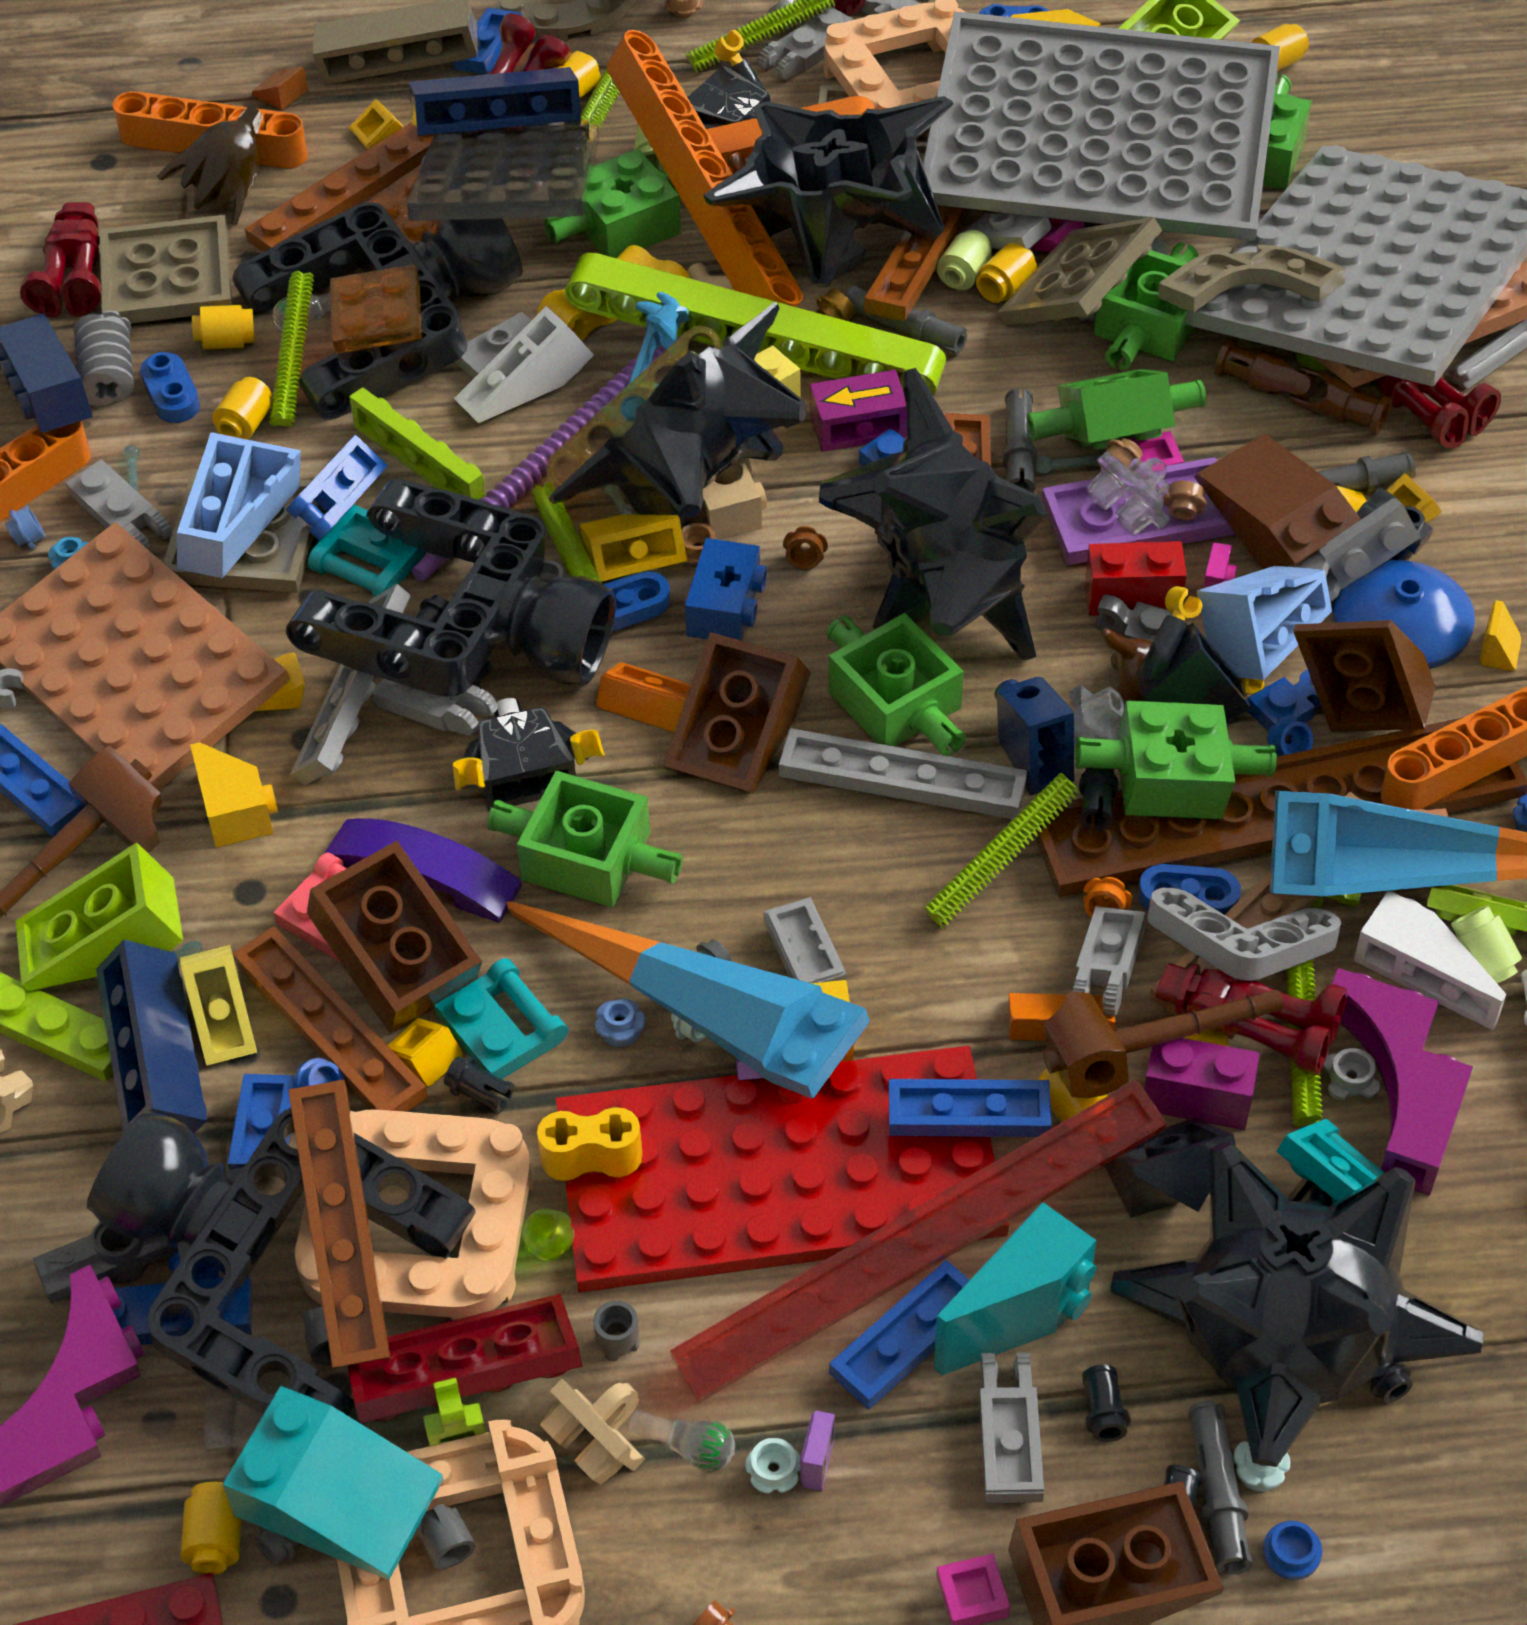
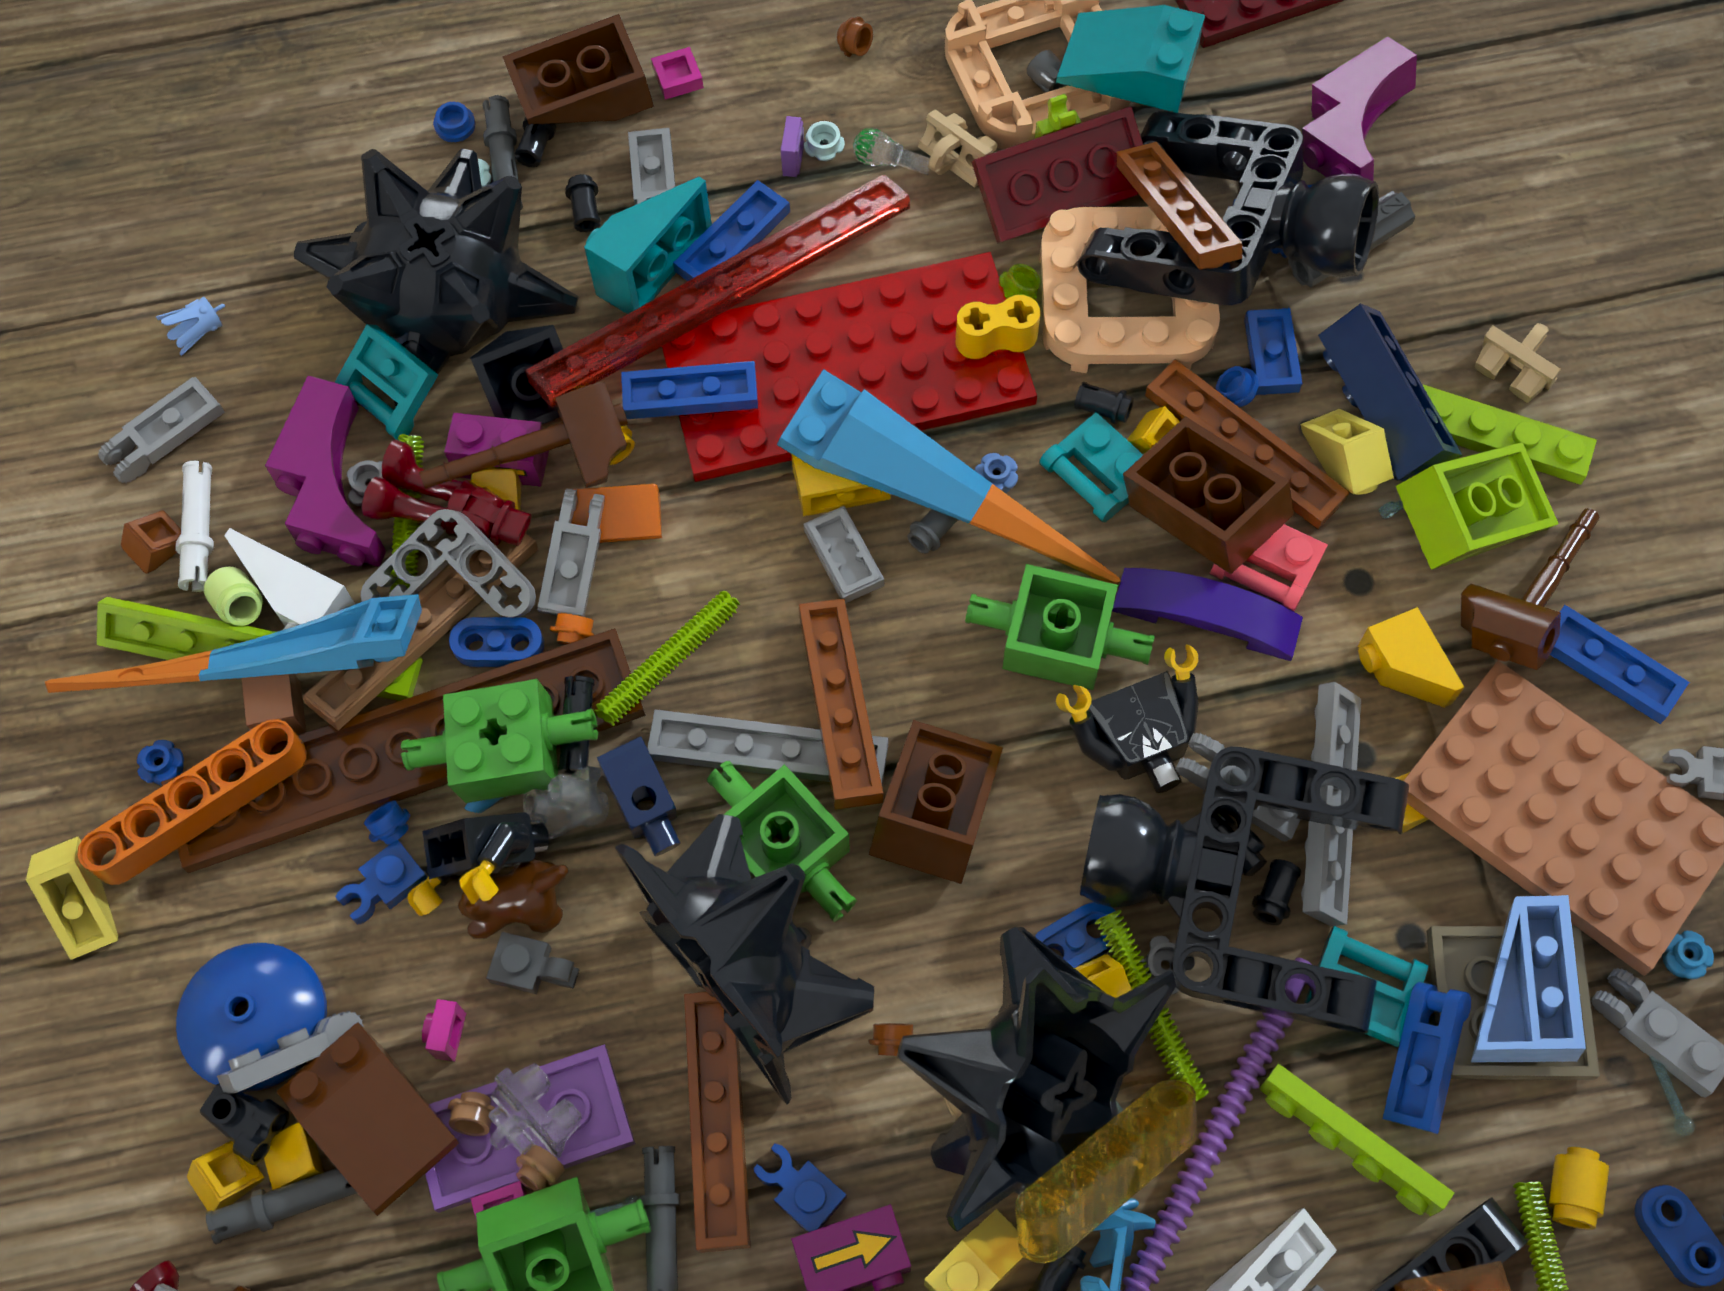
camera: 175 degrees right, 15 degrees up
yellow brick [180,1482,242,1575] -> none
dark grey hose [593,1301,640,1361] -> none
orange slope [596,662,692,732] -> none
blue brick [685,538,767,641] -> none
red brick [1085,541,1187,616] -> none
light blue wedge [1197,566,1332,680] -> none
reddish brown slope [1293,620,1435,732] -> none
yellow slope [1479,600,1521,671] -> none
none -> dark orange plate [799,599,883,810]

